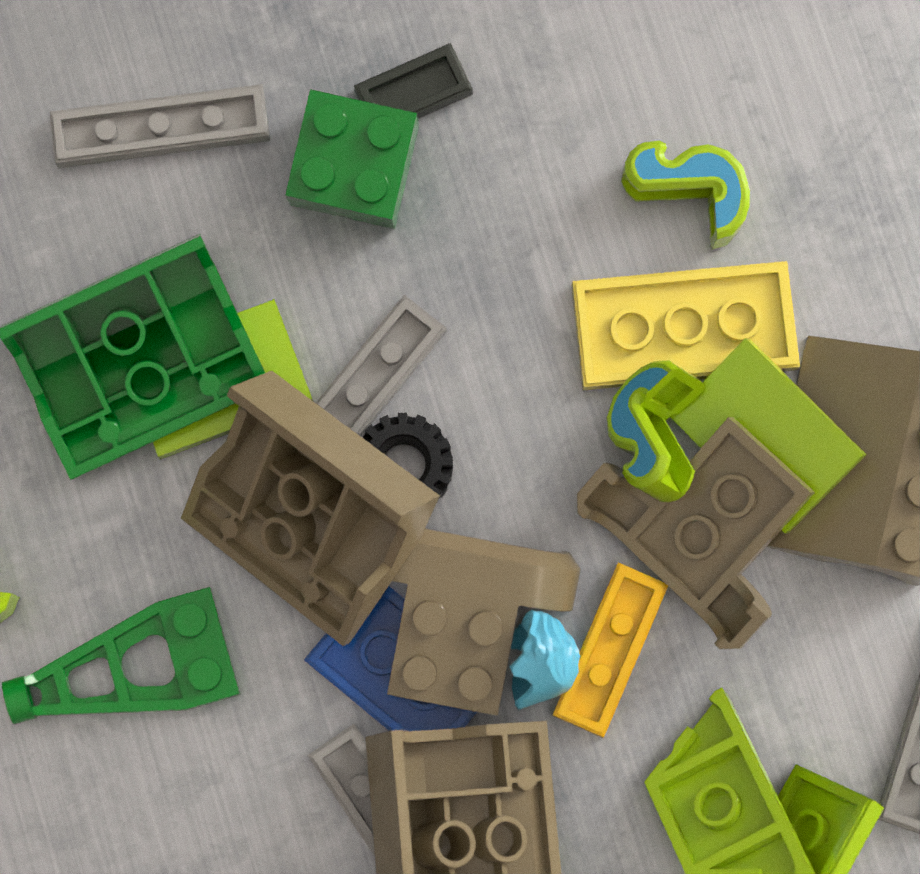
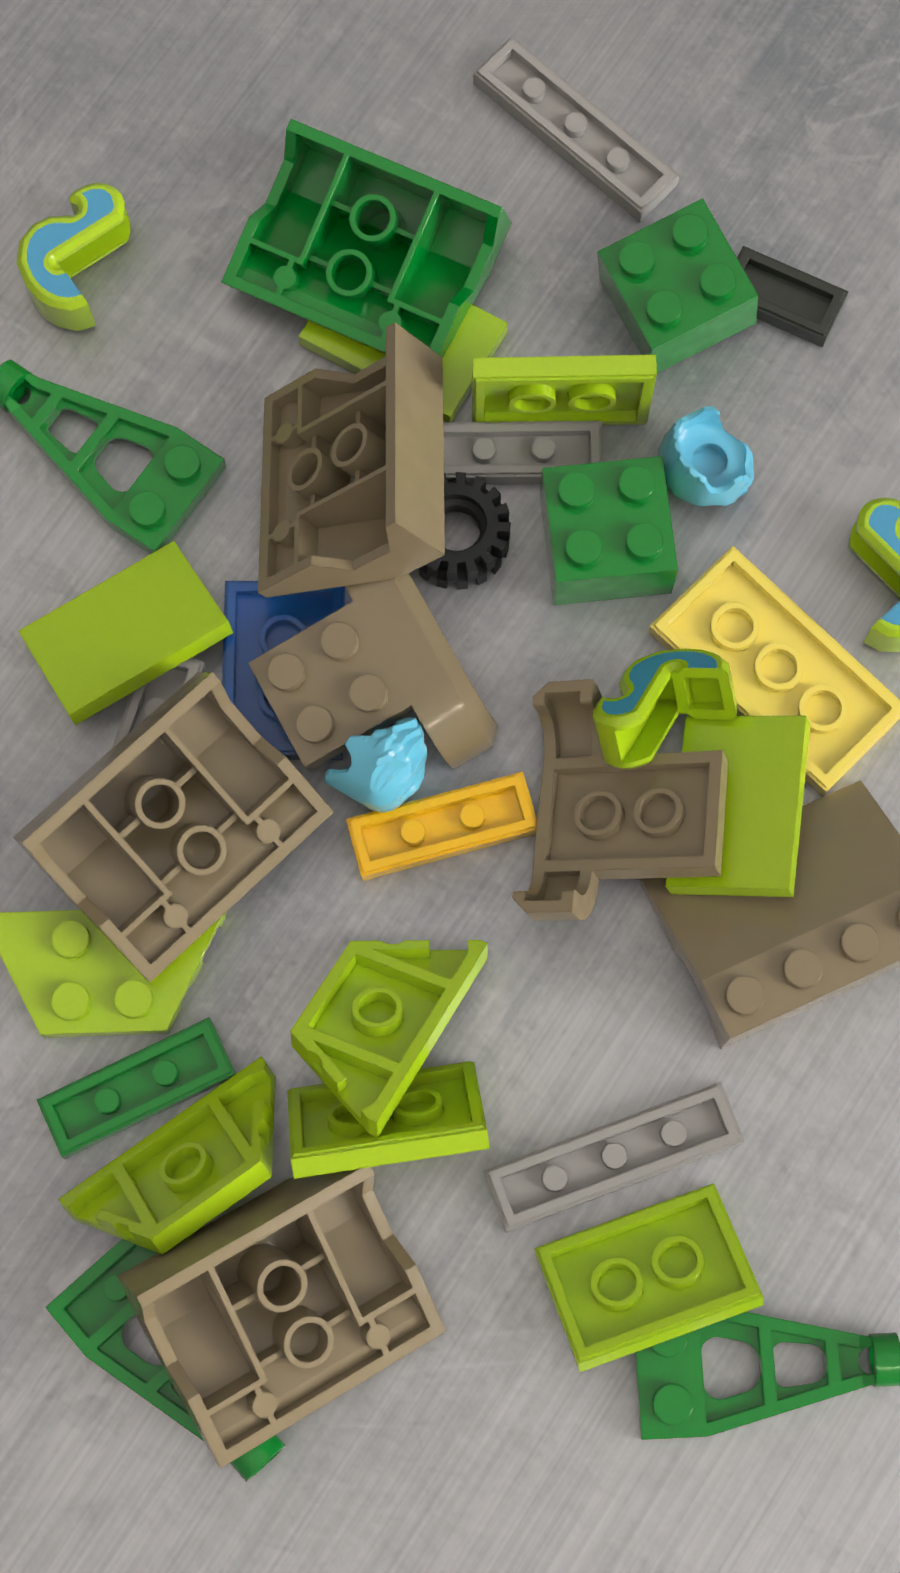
camera: 55 degrees right, 5 degrees down
none -> lime tile [18,541,234,726]
none -> lime tile [472,355,657,425]
none -> green brick [540,456,678,606]
none -> medium azure hair [658,406,754,506]

